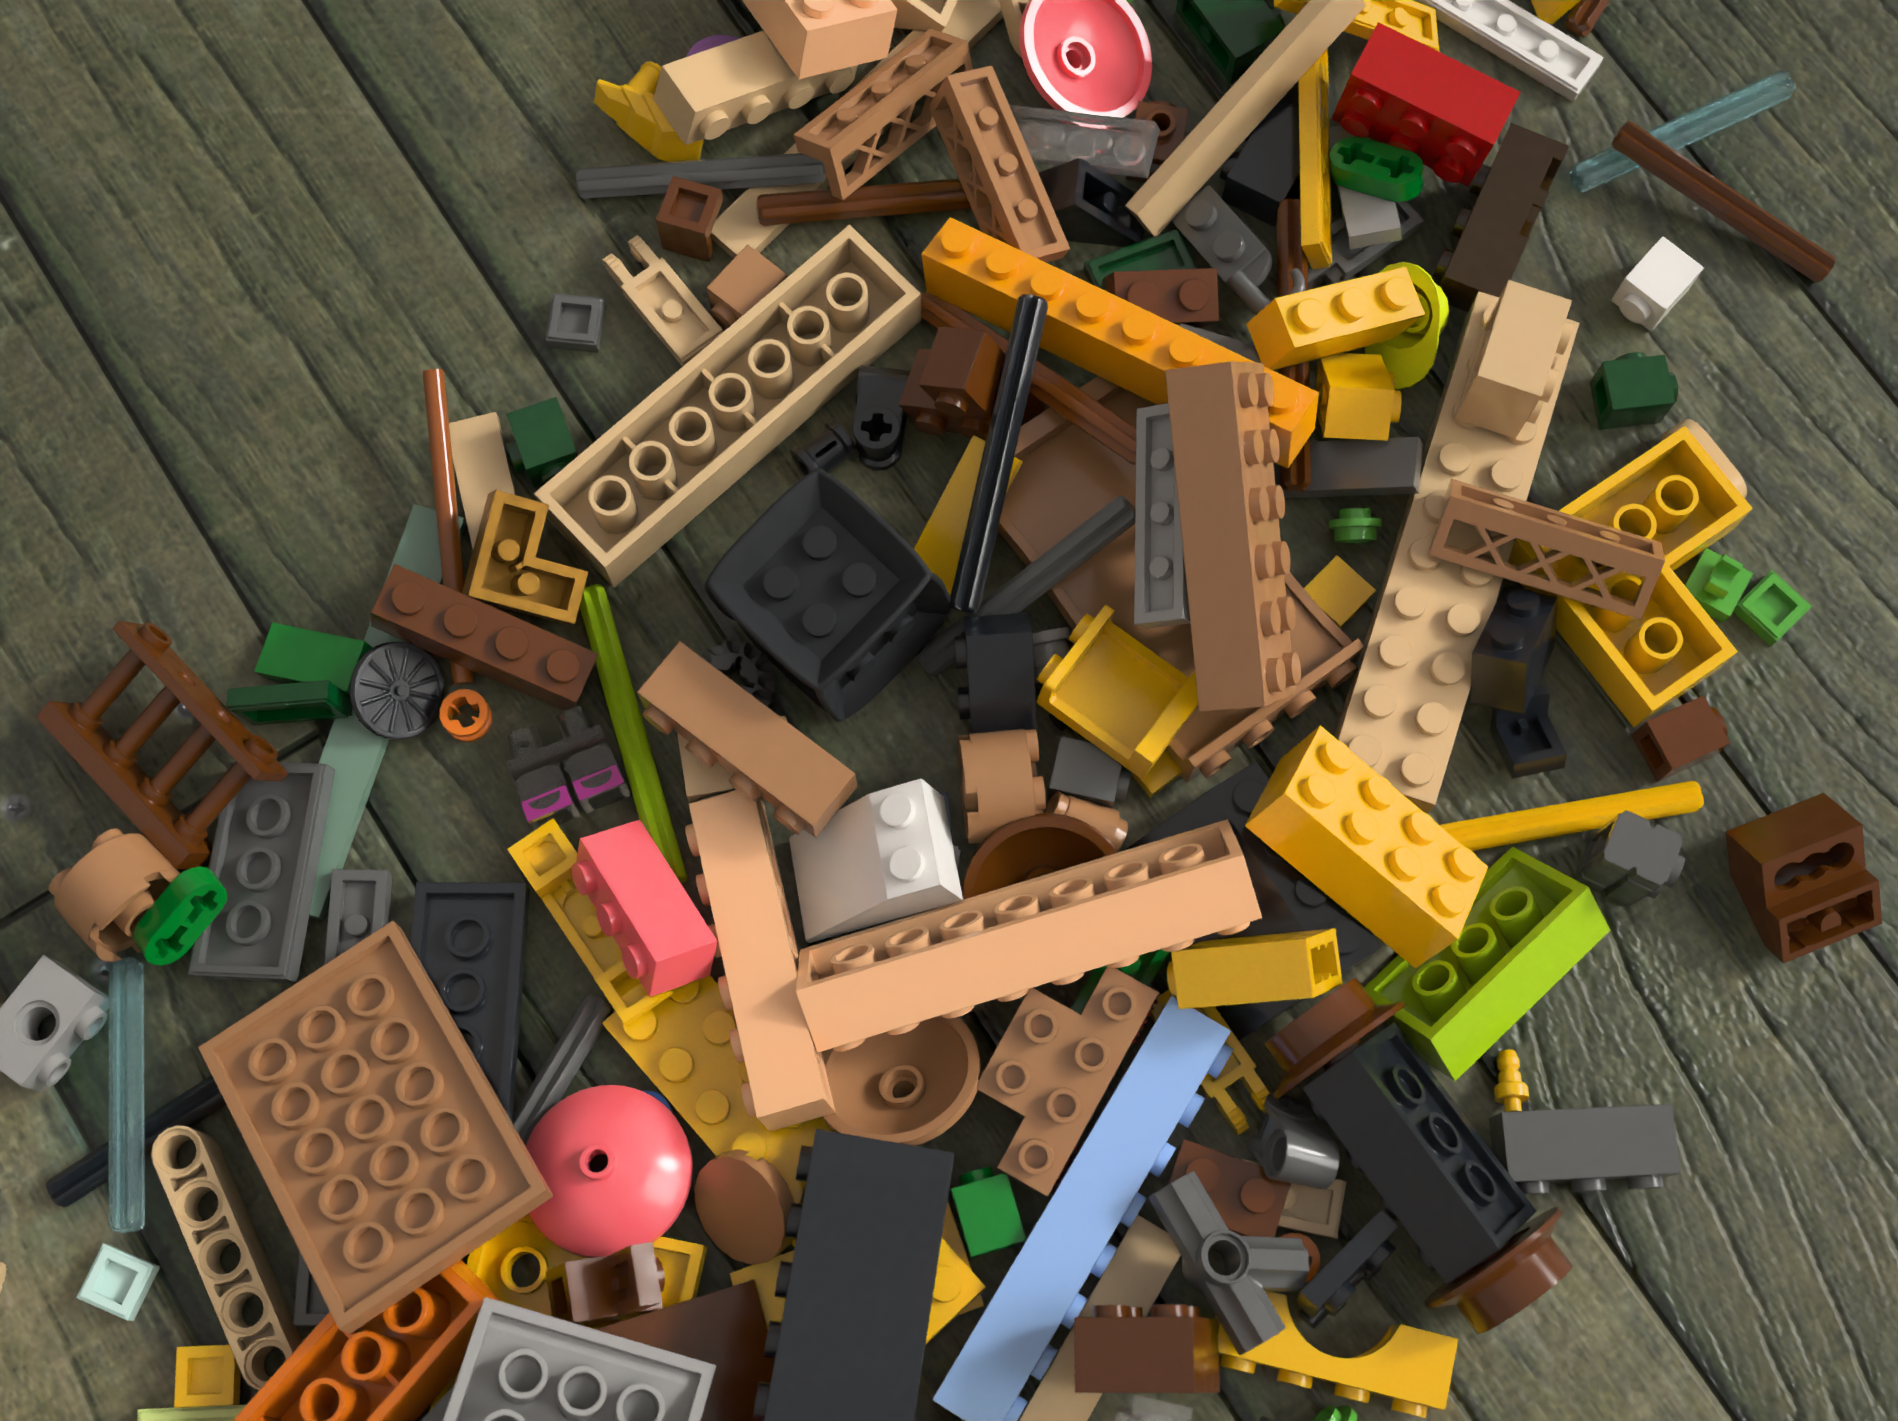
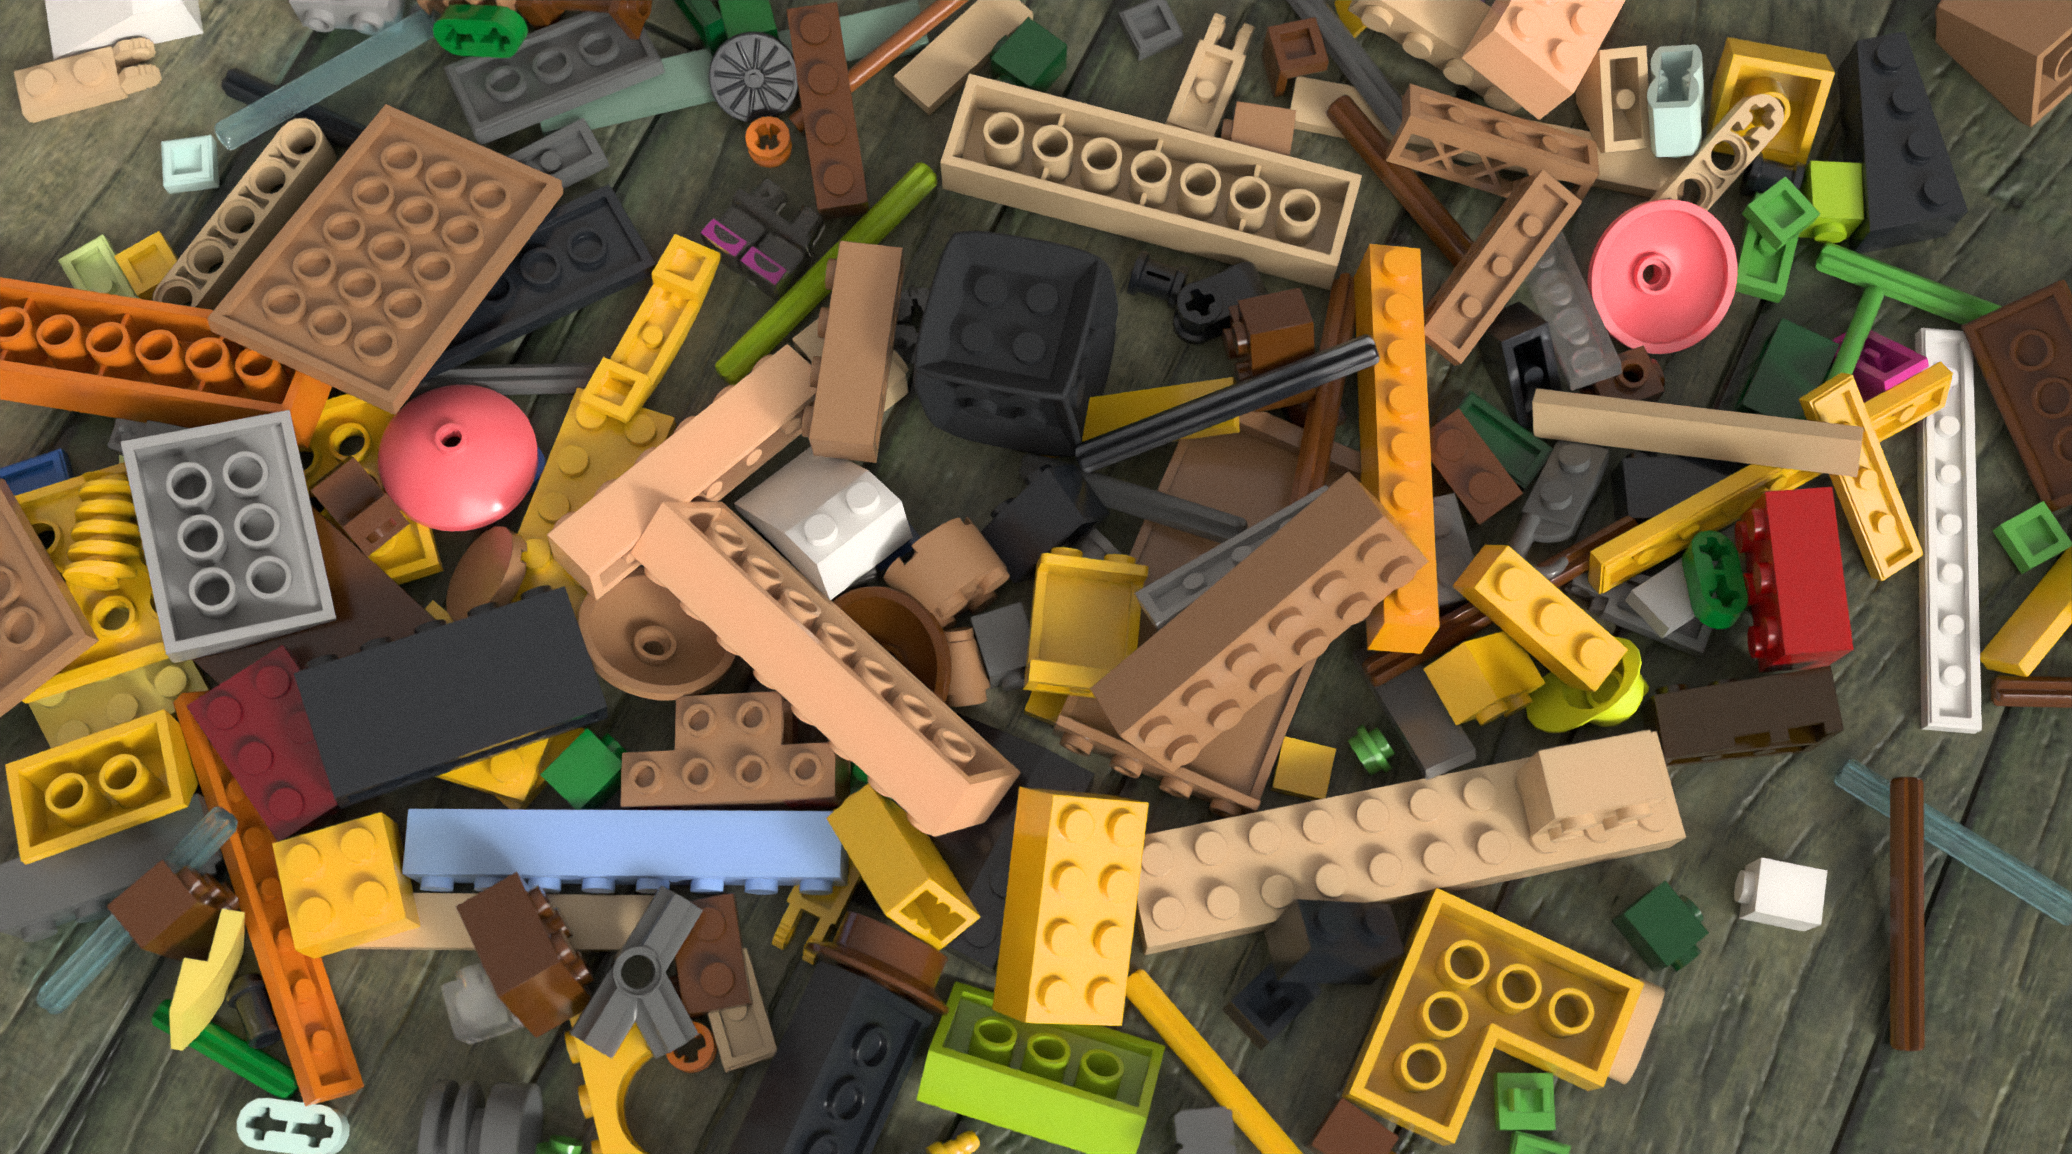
camera: 60 degrees right, 0 degrees up
pearl gold brick [462,490,588,625] -> none
coral brick [572,820,718,997] -> none
dark grey piece [1247,1093,1340,1189] -> none
black plate [1296,1209,1399,1329] -> none
medium nougat fence [1429,479,1665,620] -> none

